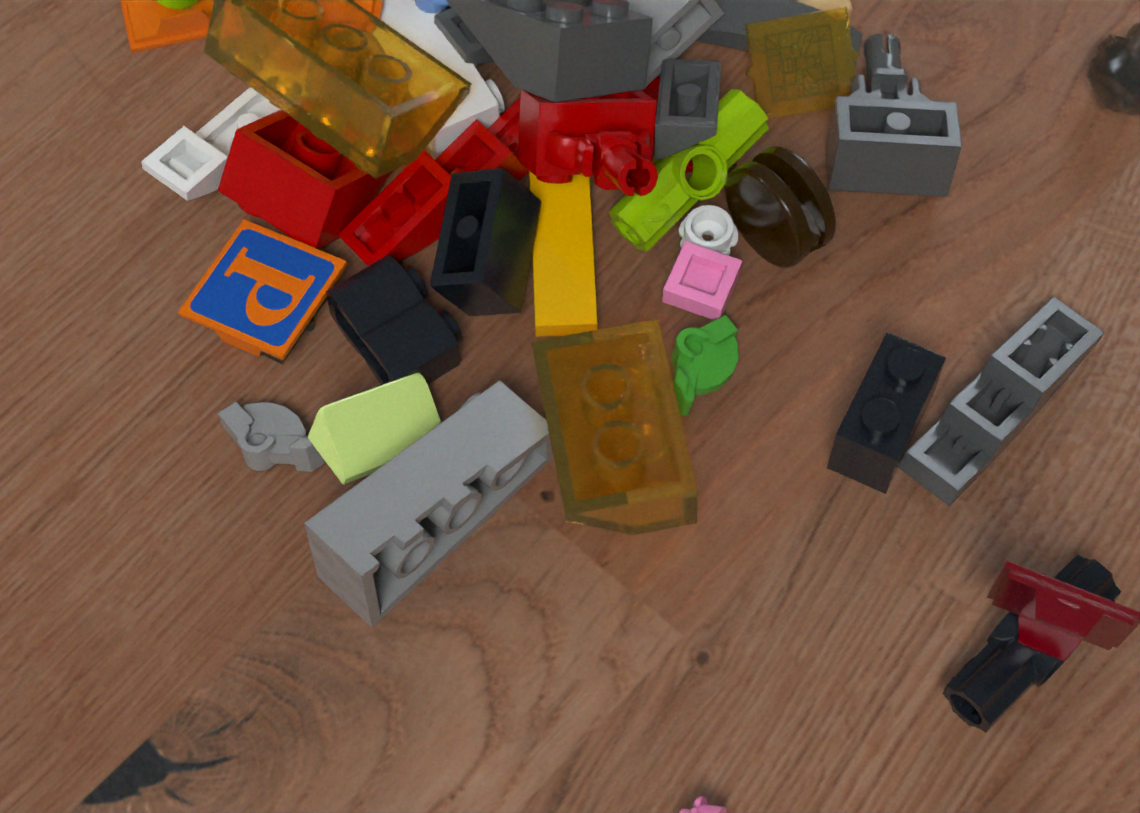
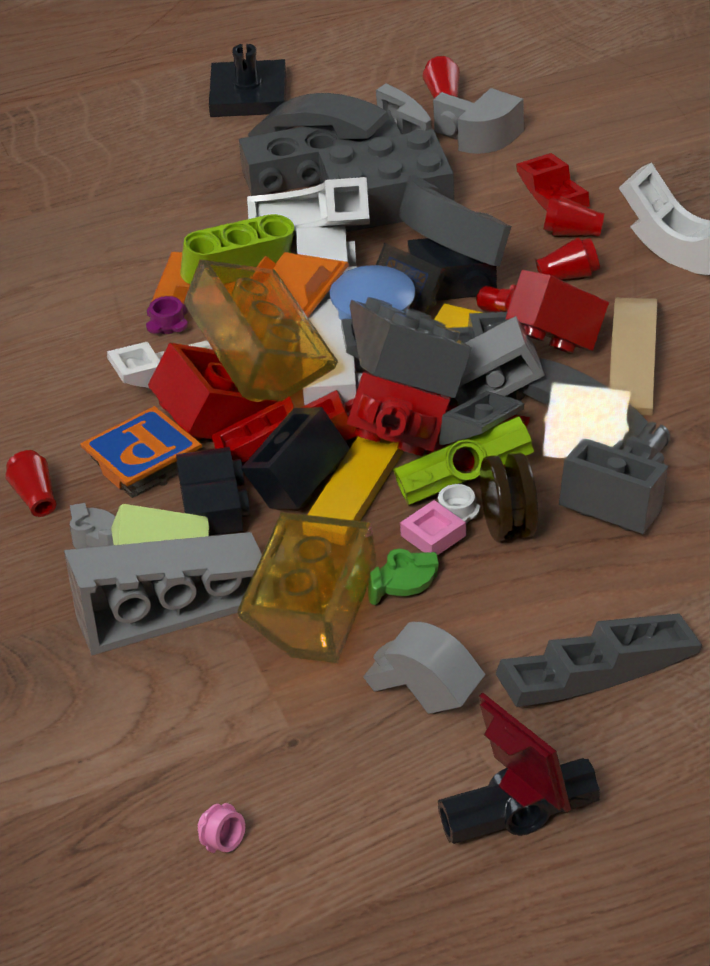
camera: 30 degrees right, 20 degrees down
black brick [827,332,946,494] -> none
none -> red cone [5,450,57,517]
none -> magenta plate [146,296,188,334]
none -> light grey brick [363,622,486,714]

